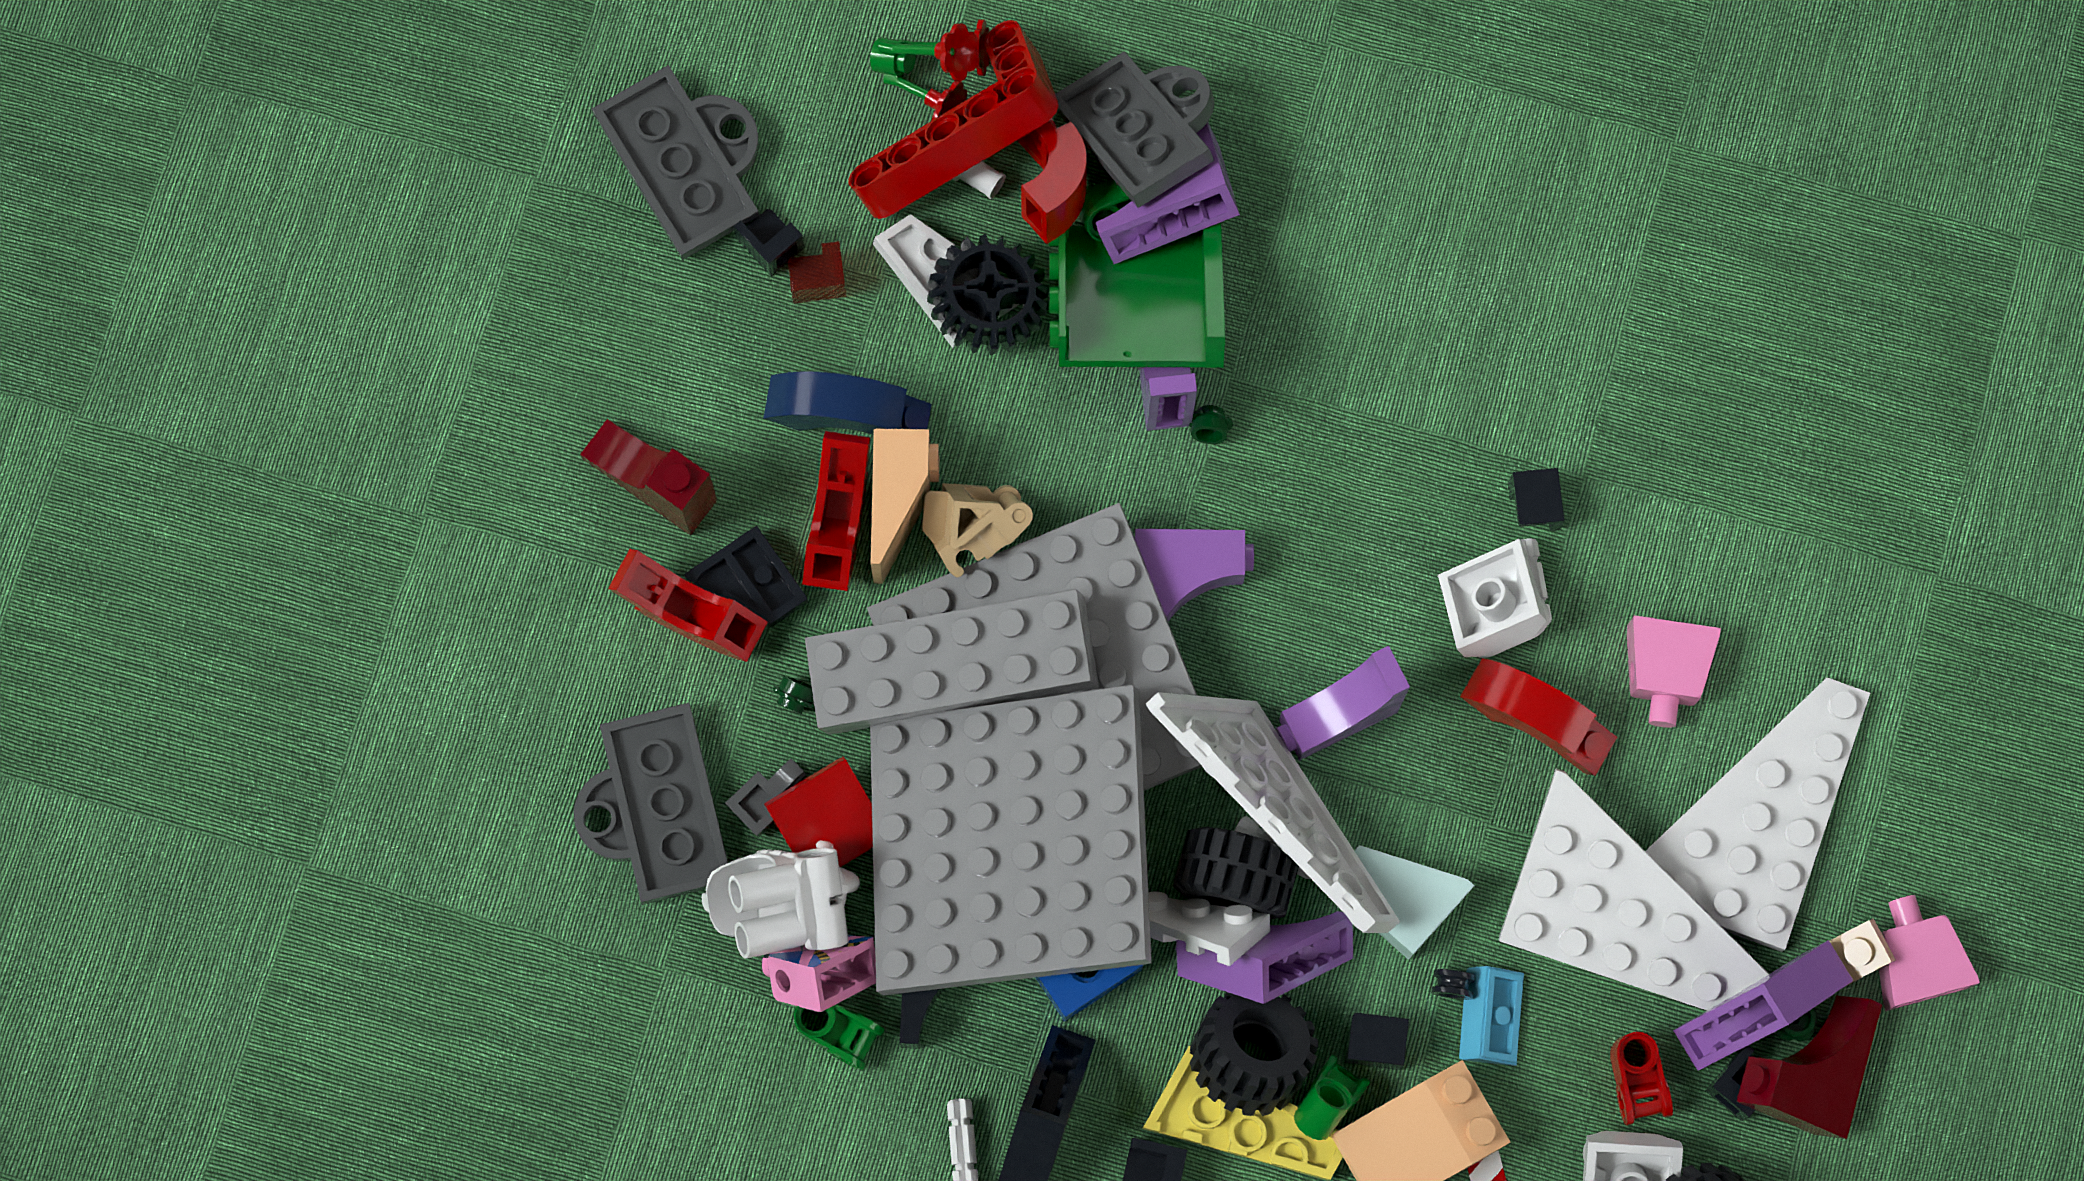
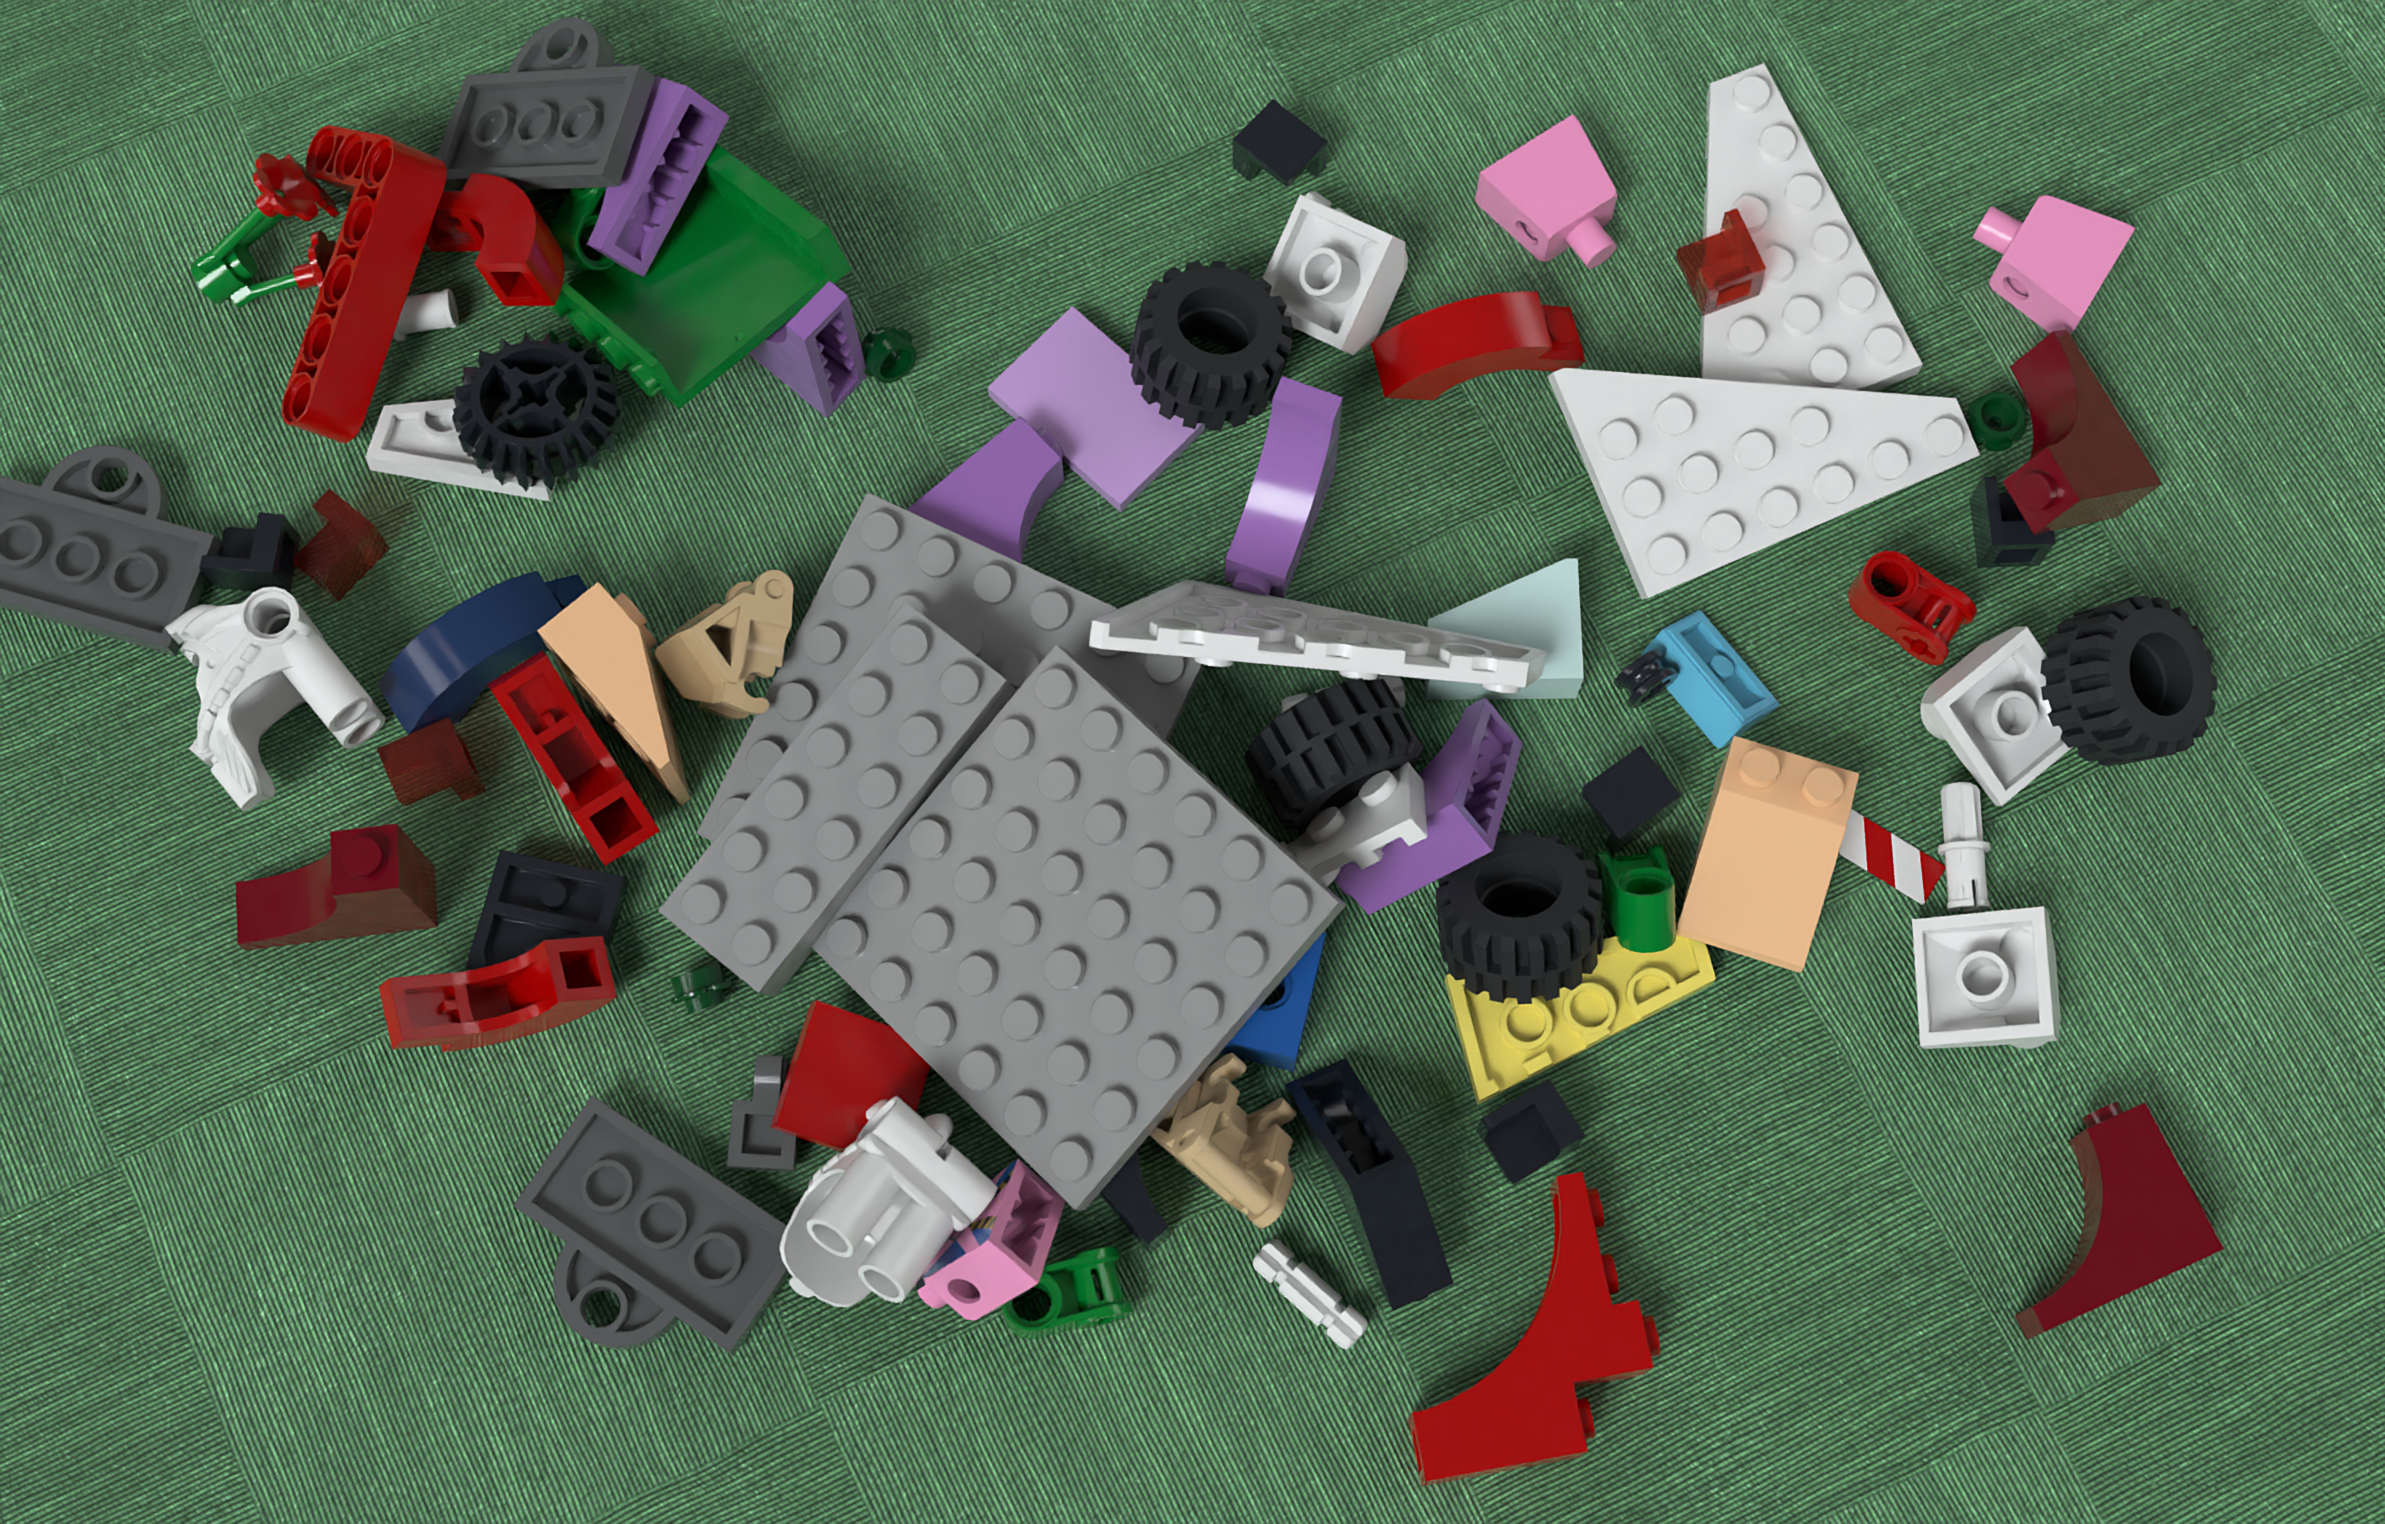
camera: 40 degrees left, 5 degrees down
medium lavender arch [1673,940,1853,1071] -> none
bracket [1829,918,1896,986] -> none
none -> white helmet [165,587,386,811]
none -> clear red panel [377,717,486,806]
none -> lavender tile [987,306,1205,513]
none -> black tyre [1129,260,1293,431]
none -> tan piece [1150,1053,1297,1228]
none -> clear red panel [1676,208,1766,316]

